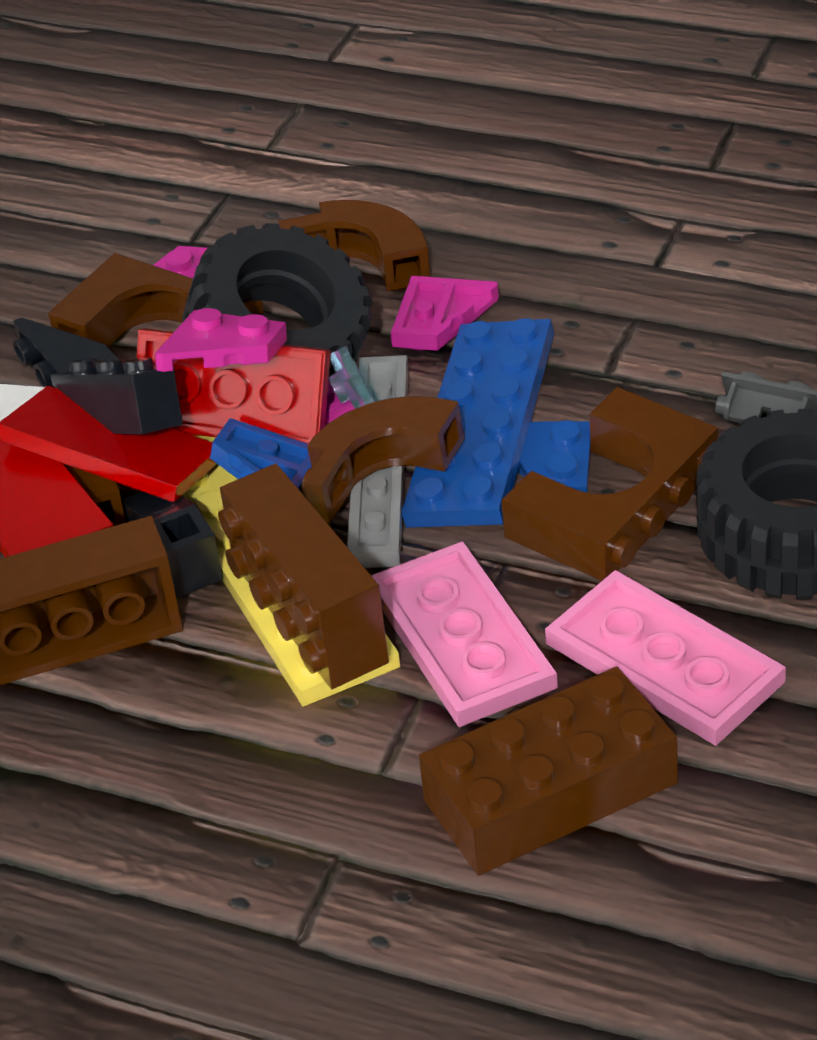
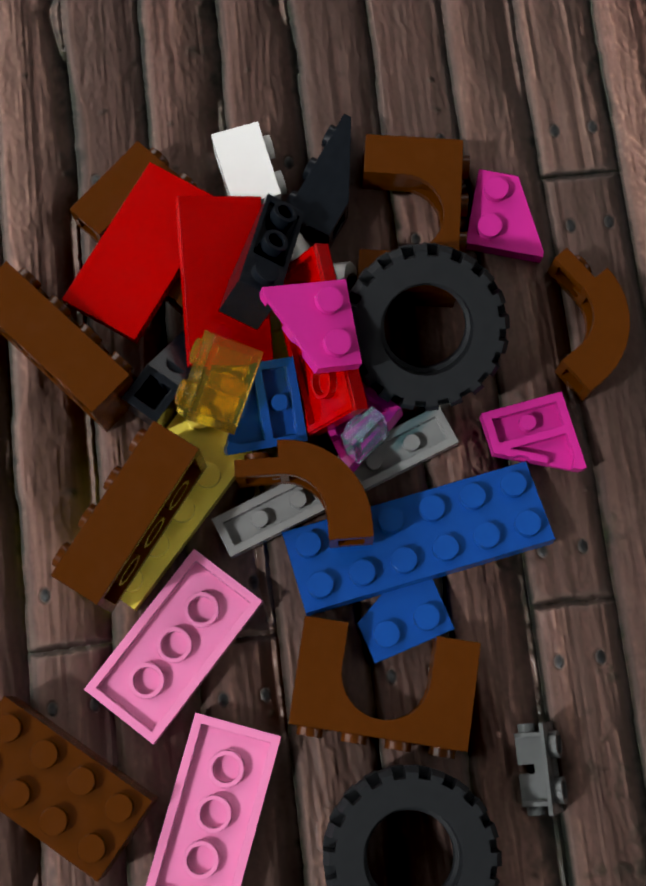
camera: 55 degrees right, 35 degrees up
none -> clear yellow brick [175,330,264,435]

